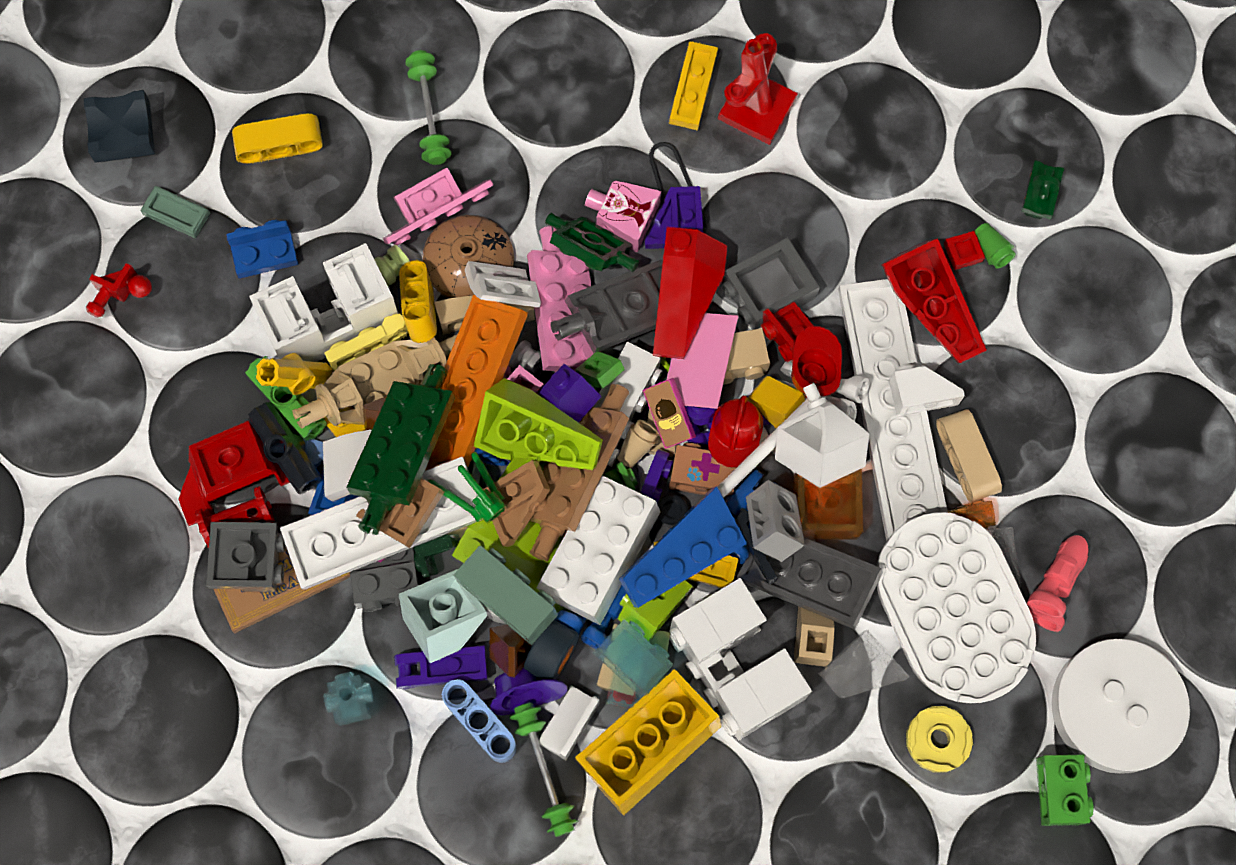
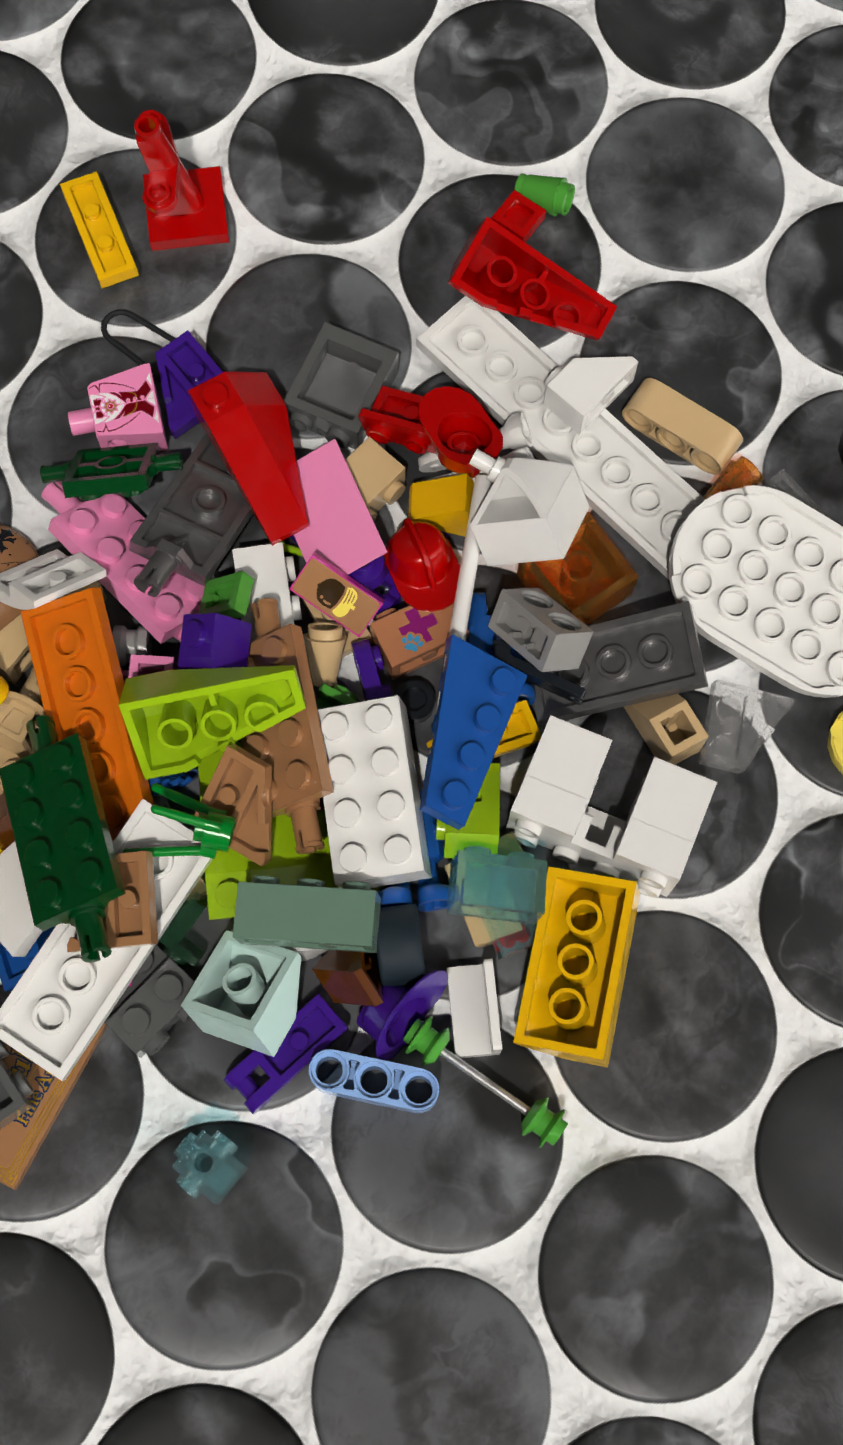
camera: 35 degrees left, 0 degrees up
dark green hips [1021,160,1064,220] -> none

